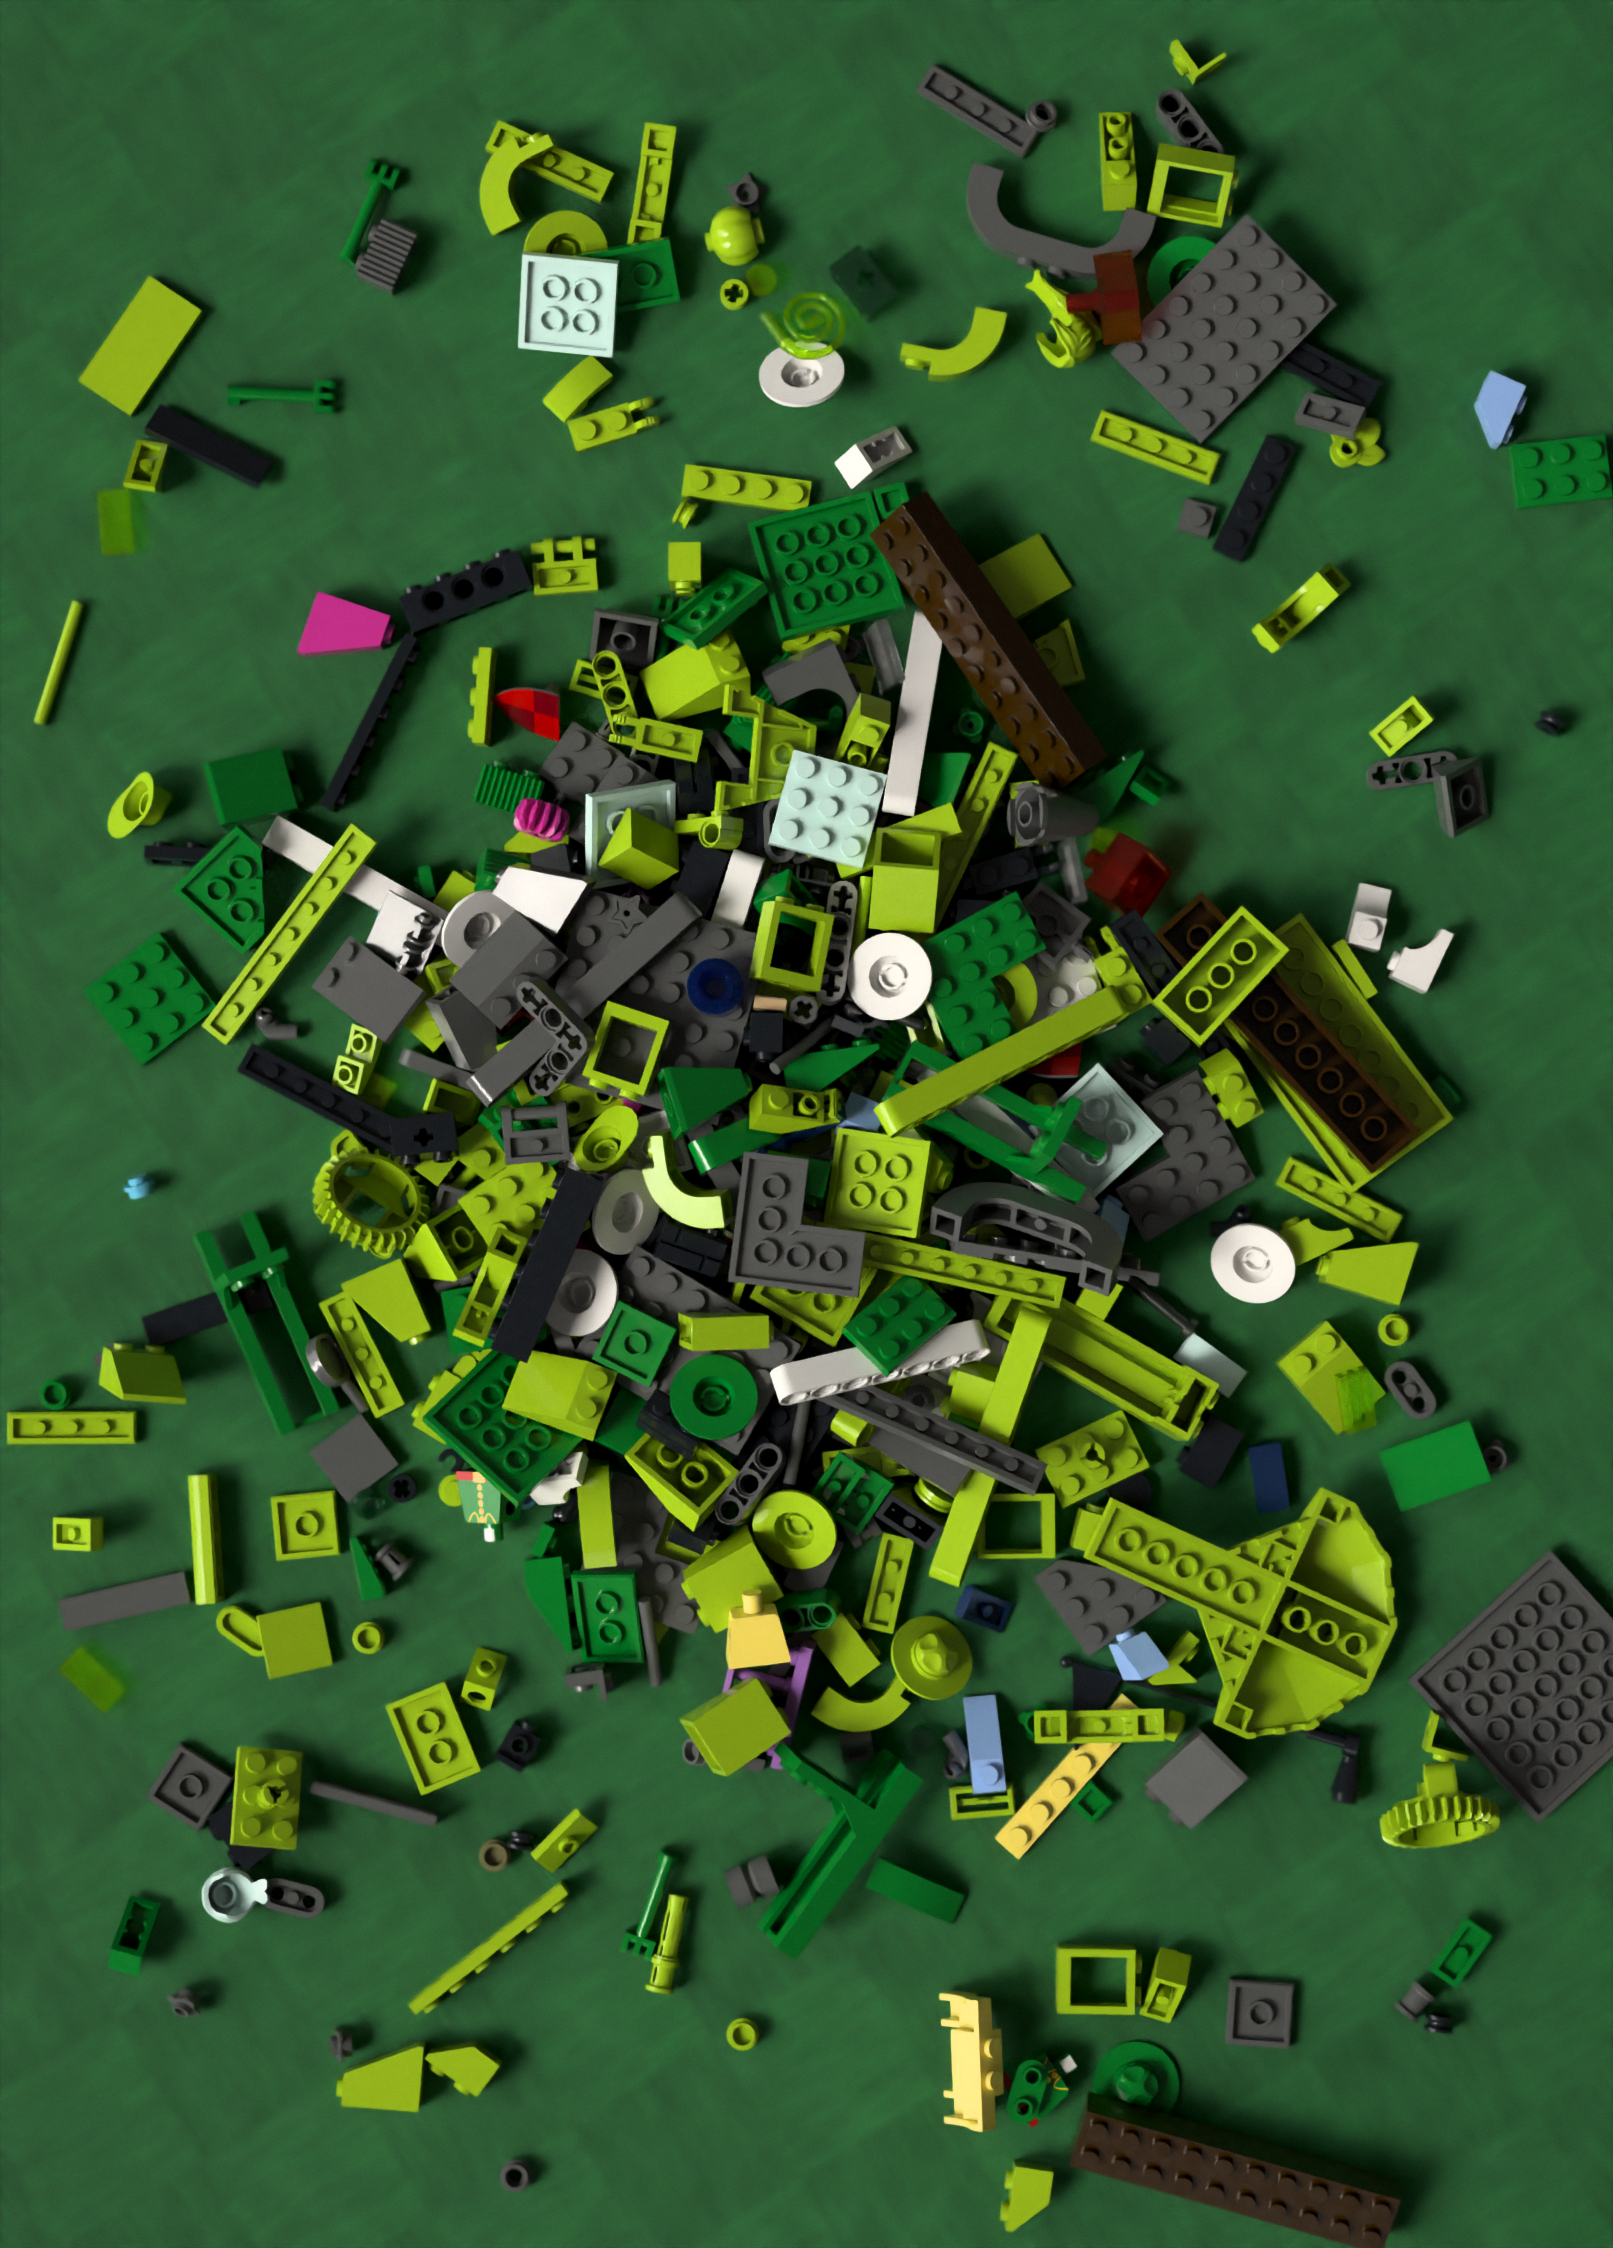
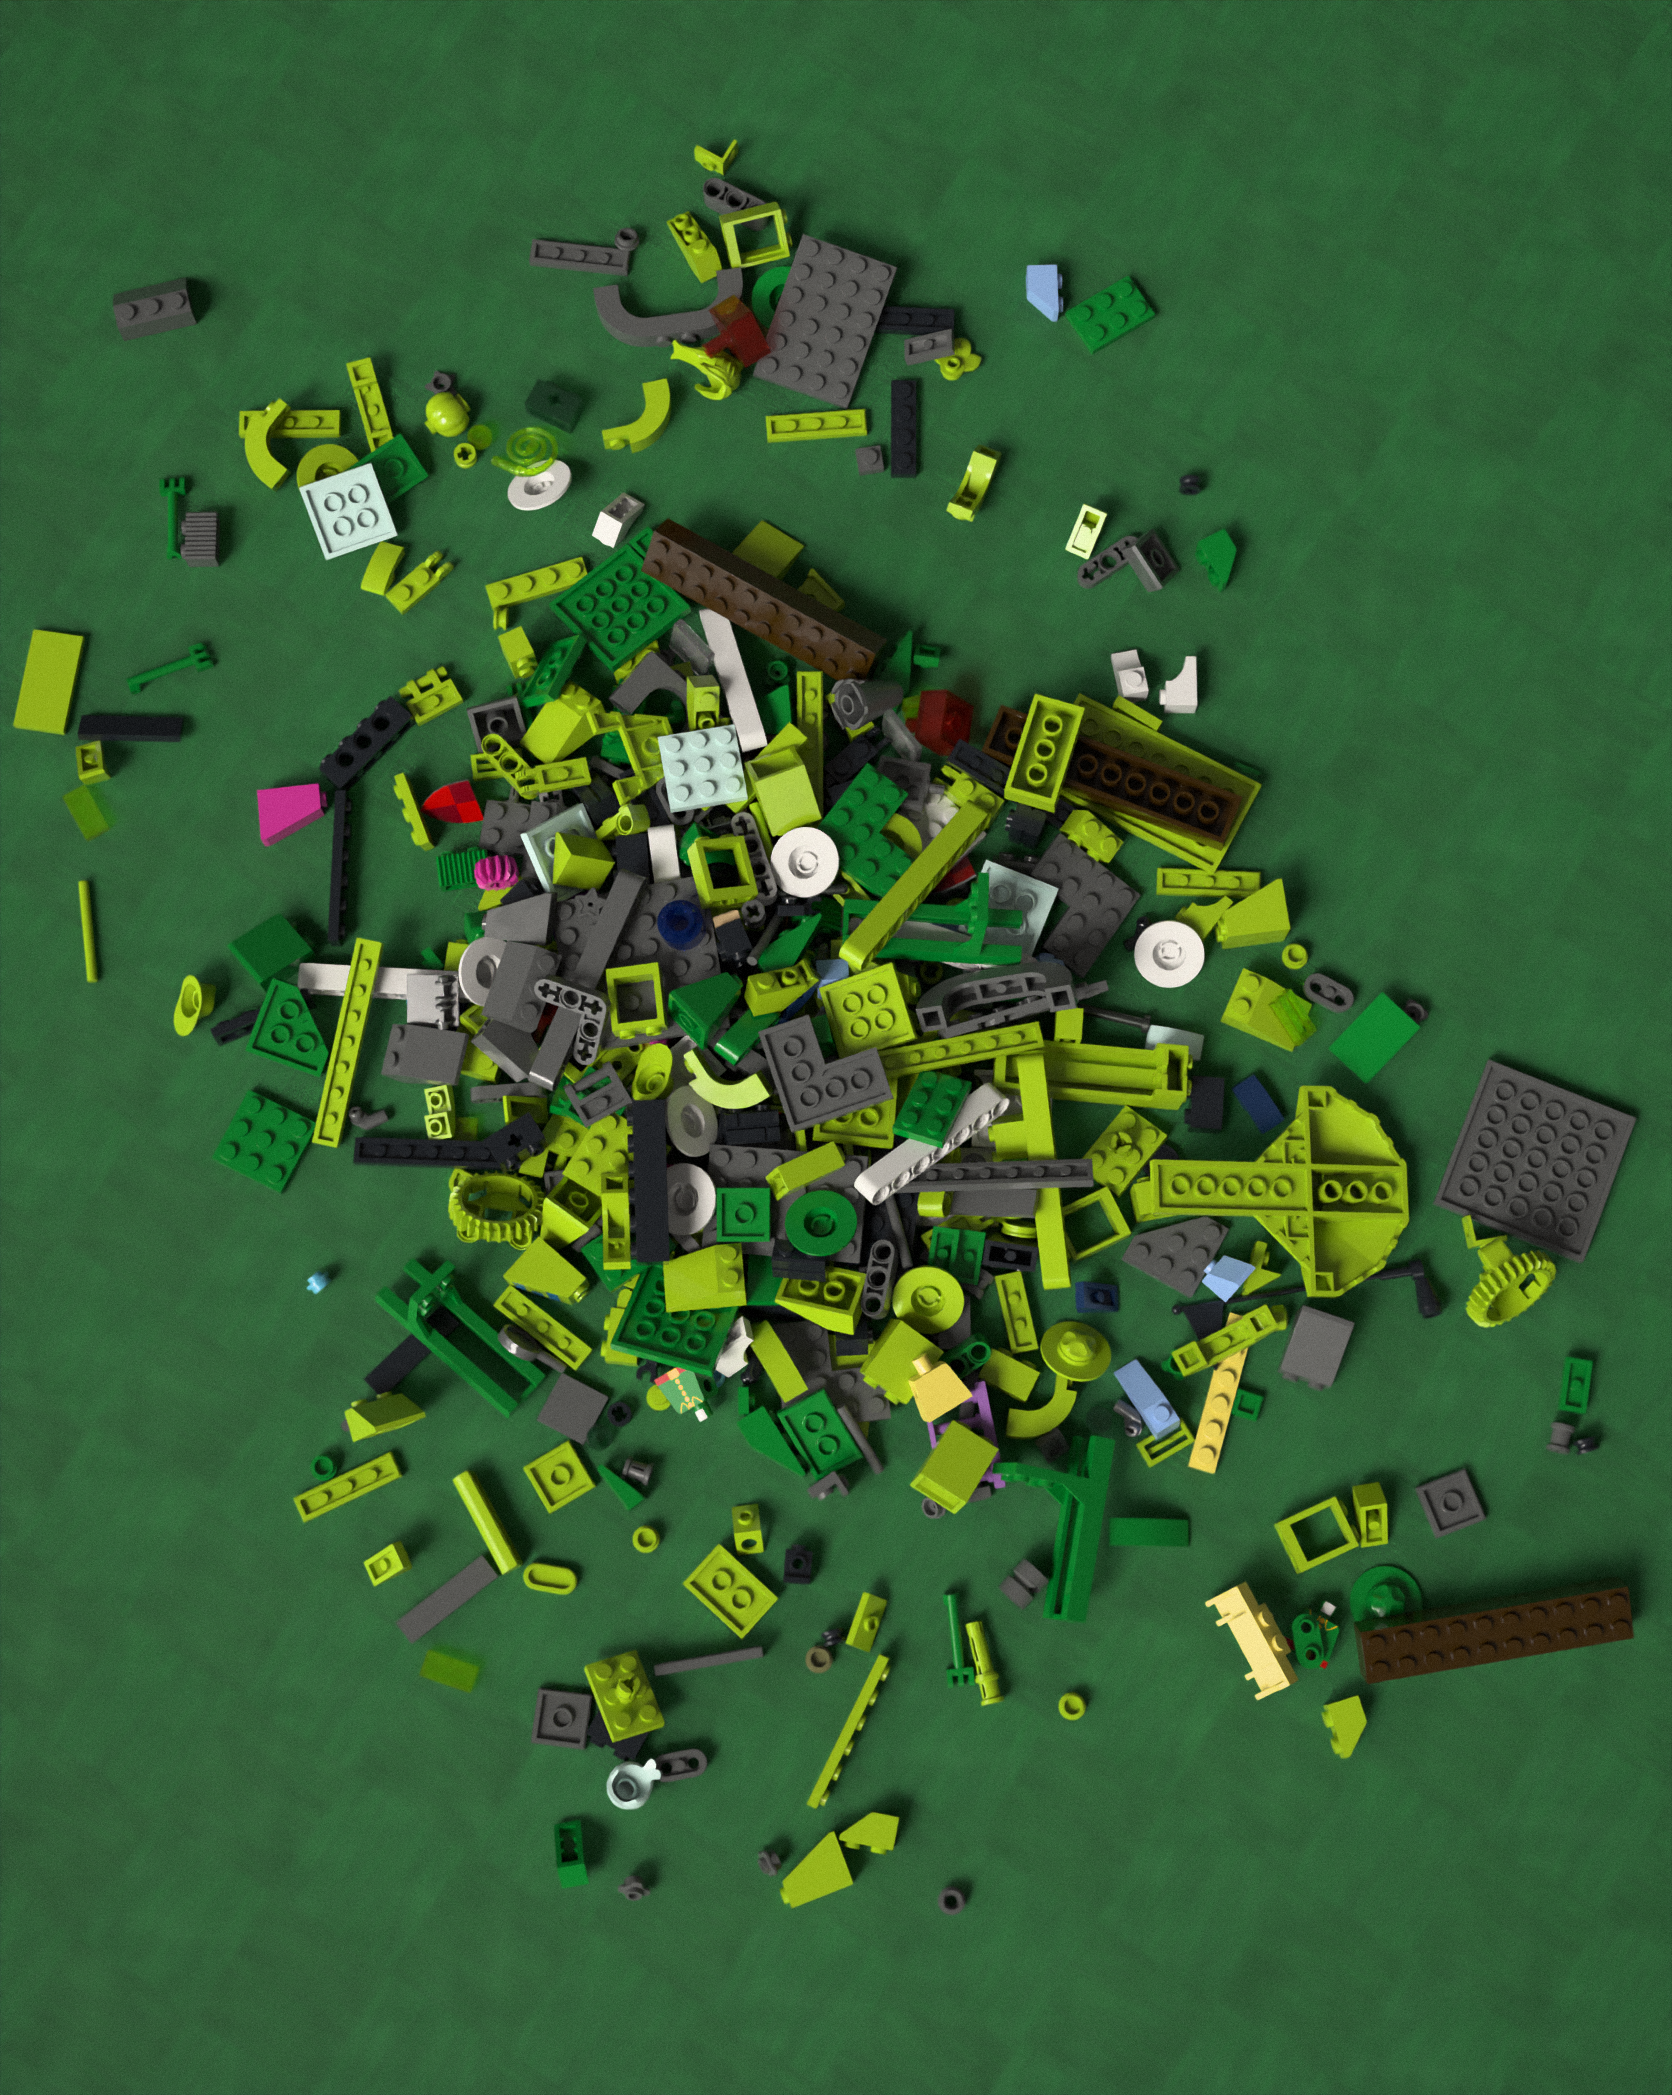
camera: 20 degrees left, 10 degrees down
lime tile [256,1602,333,1679] -> none
none -> green slope [1195,528,1237,593]

